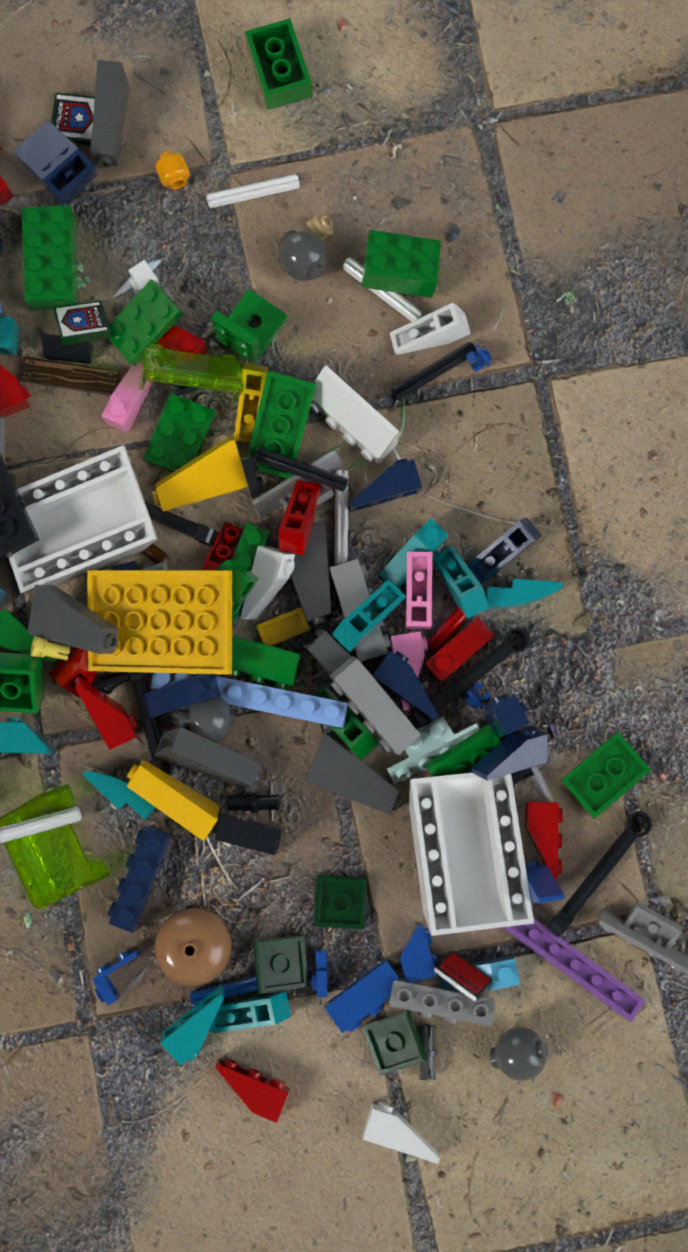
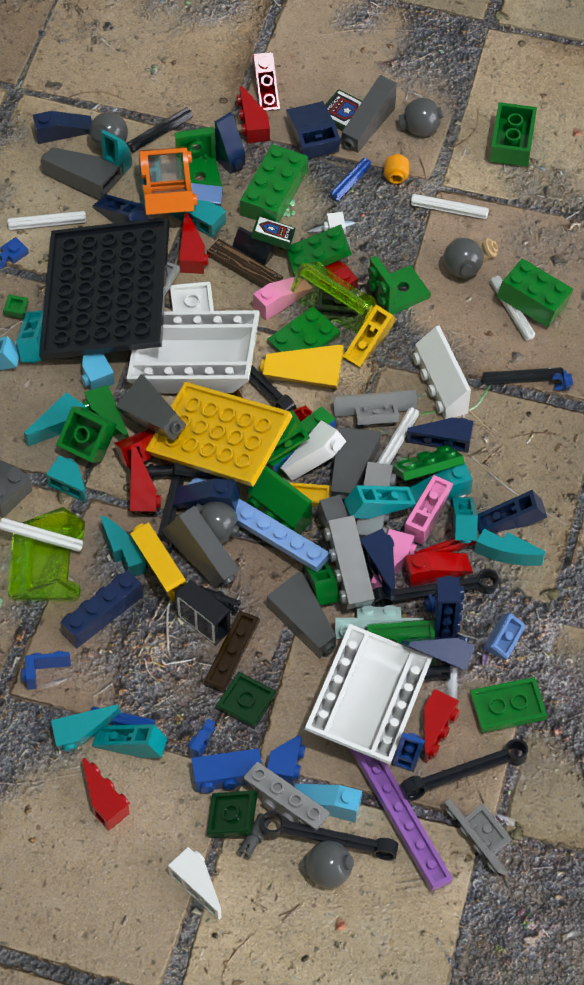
camera: 25 degrees right, 25 degrees down
light yellow pin [30,636,70,661] -> none
medium nougat cylinder [155,907,233,987] -> none
black plate [239,453,265,499] -> none
green plate [247,370,317,479] -> none
dark green tile [253,935,309,994] -> none
black axle [255,447,348,491] -> none
red slope [279,480,321,555] -> none
white slope [390,303,471,355] -> none
slope [434,951,493,1001] -> none
none -> white plate [170,282,214,311]
none -> dark brown tile [204,610,260,693]
none -> black piece [260,811,399,861]
none -> blue axle [330,158,371,201]
none -> green plate [391,446,465,481]
none -> dark grey brick [399,98,443,137]
none -> medium blue slope [483,612,526,660]

